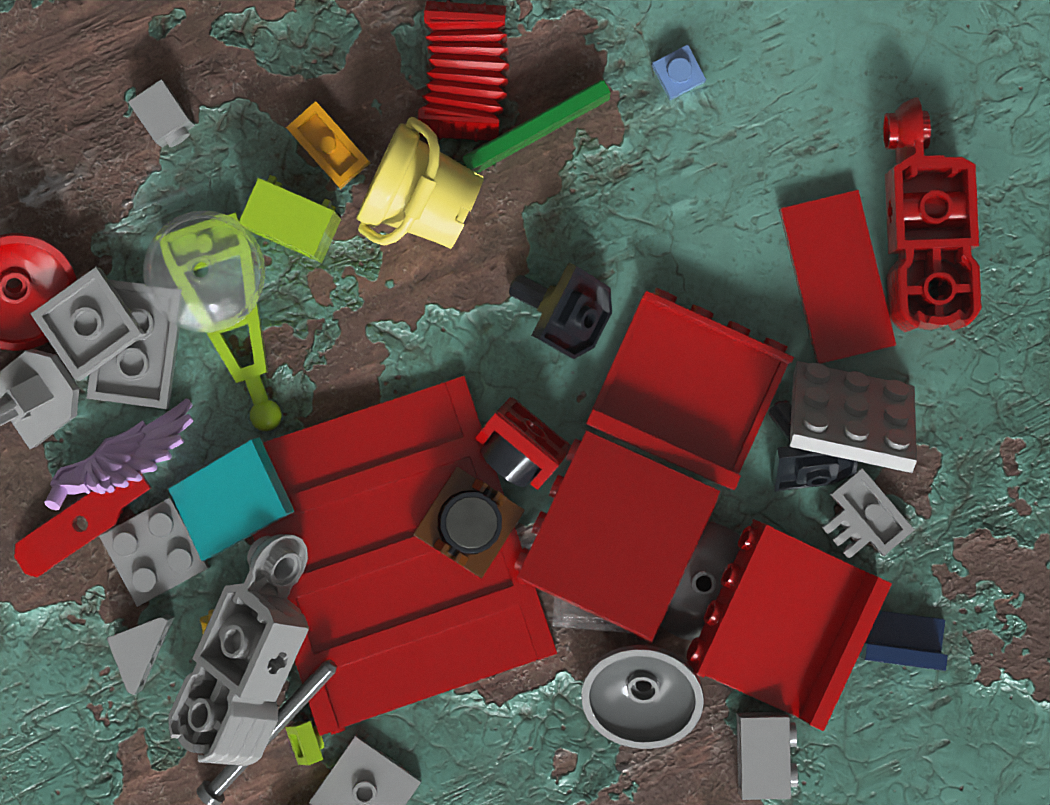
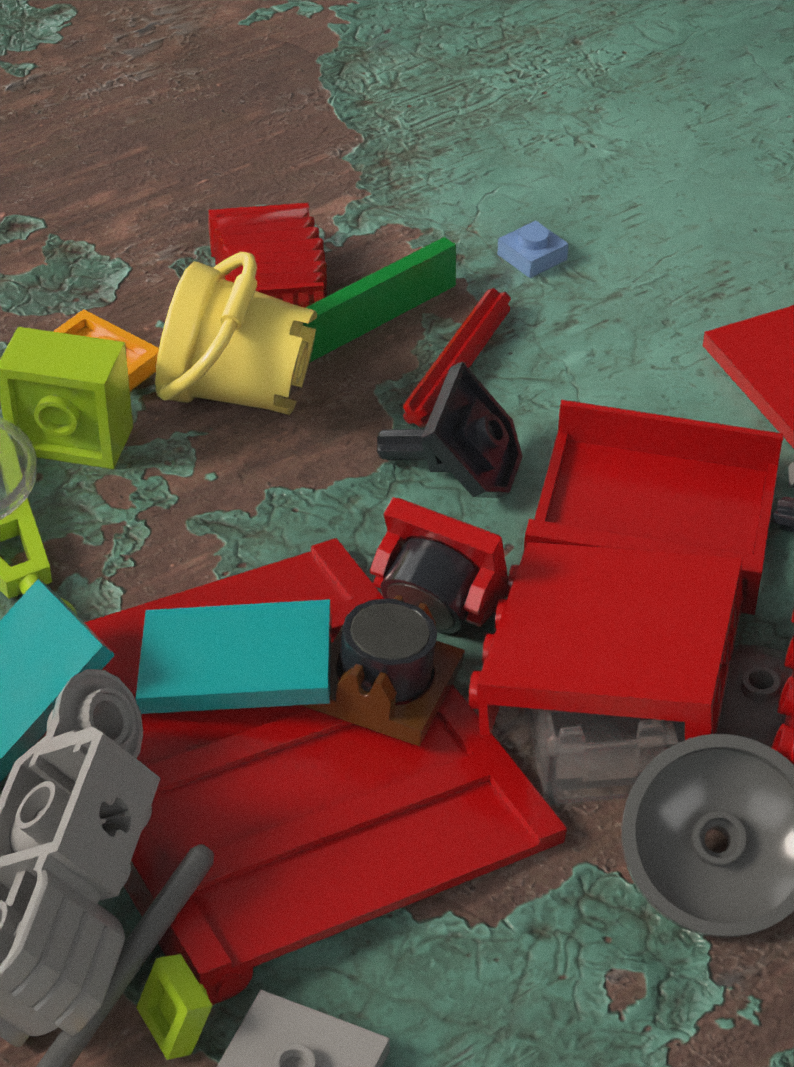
camera: 10 degrees left, 45 degrees down
none -> teal tile [136,599,332,714]
none -> red axle [403,288,511,428]

